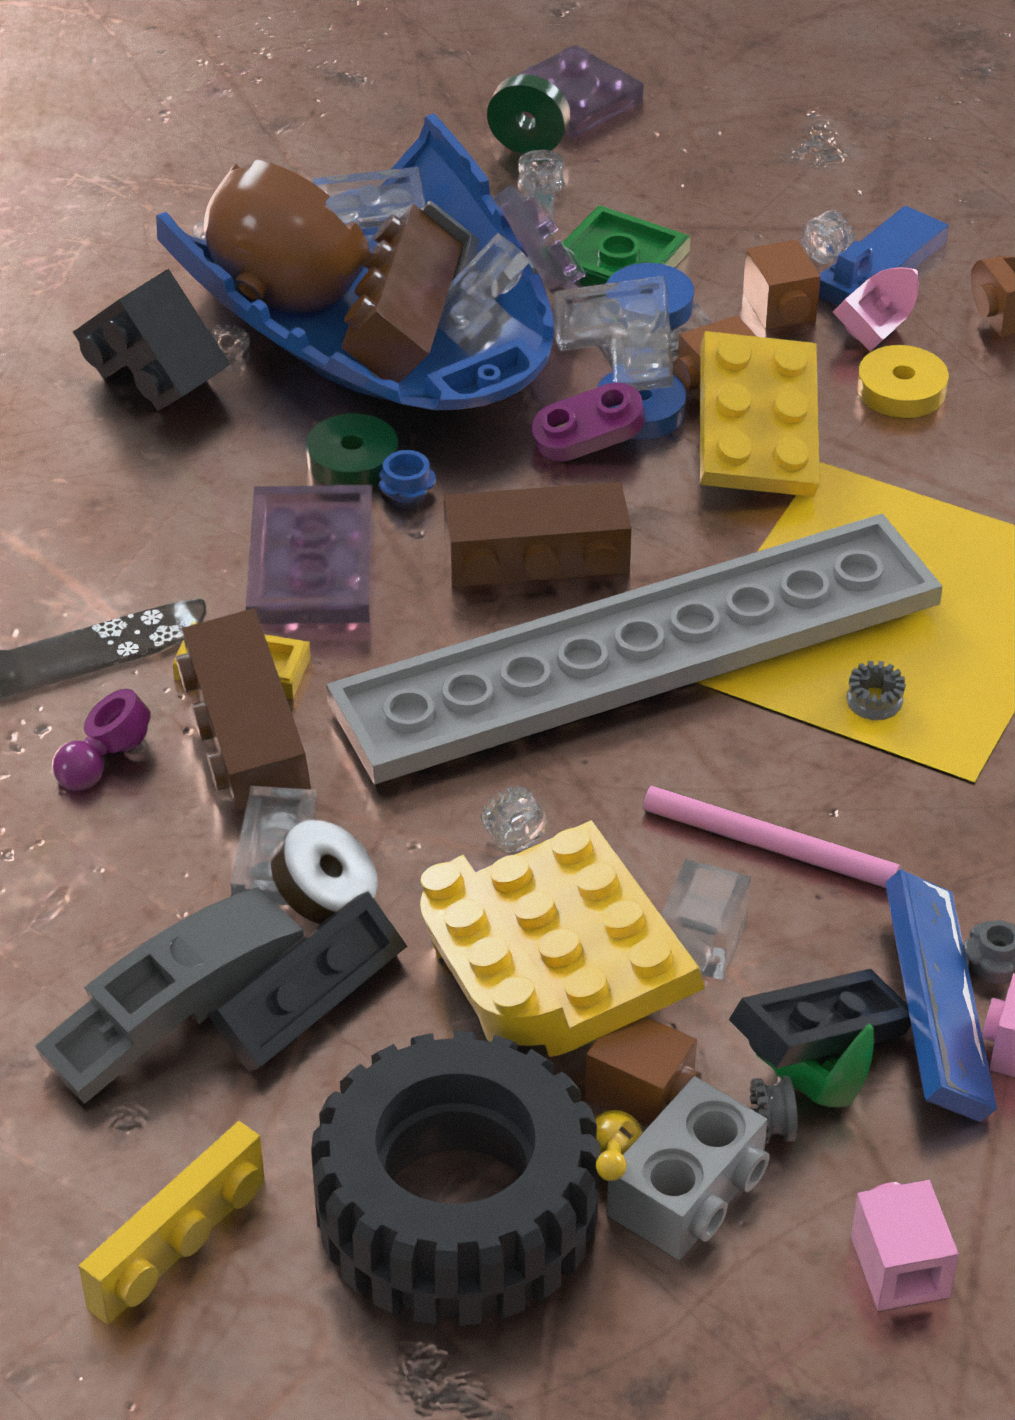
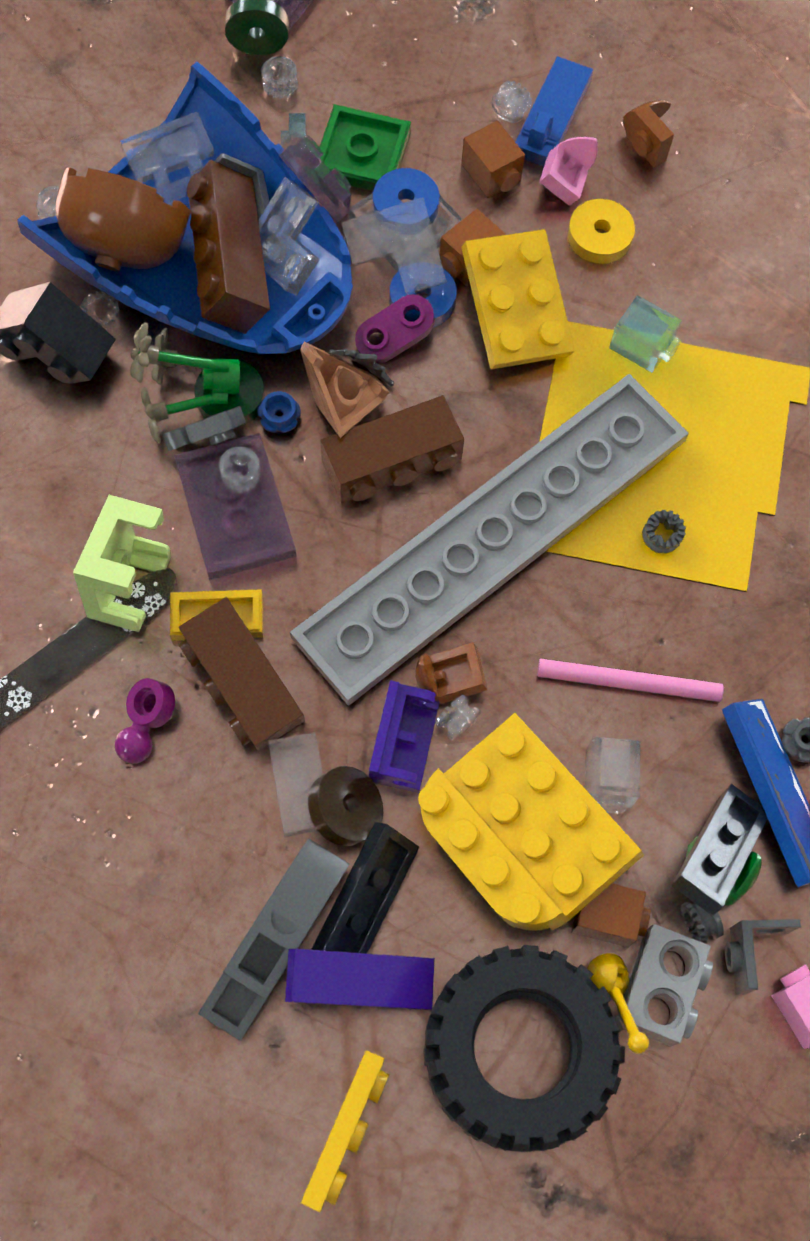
camera: 20 degrees left, 25 degrees up
none -> yellowish green panel [73,495,171,632]
none -> plant [130,323,240,443]
none -> dark grey plate [162,406,246,451]
none -> clear bush [219,446,261,493]
none -> dark purple tile [285,949,435,1010]
none -> nougat slope [300,341,389,438]
none -> dark grey piece [329,348,394,387]
none -> dark purple hinge [369,680,439,793]
none -> dark orange plate [415,642,488,704]
none -> clear light blue brick [609,295,682,373]
none -> dark grey bracket [725,919,801,995]

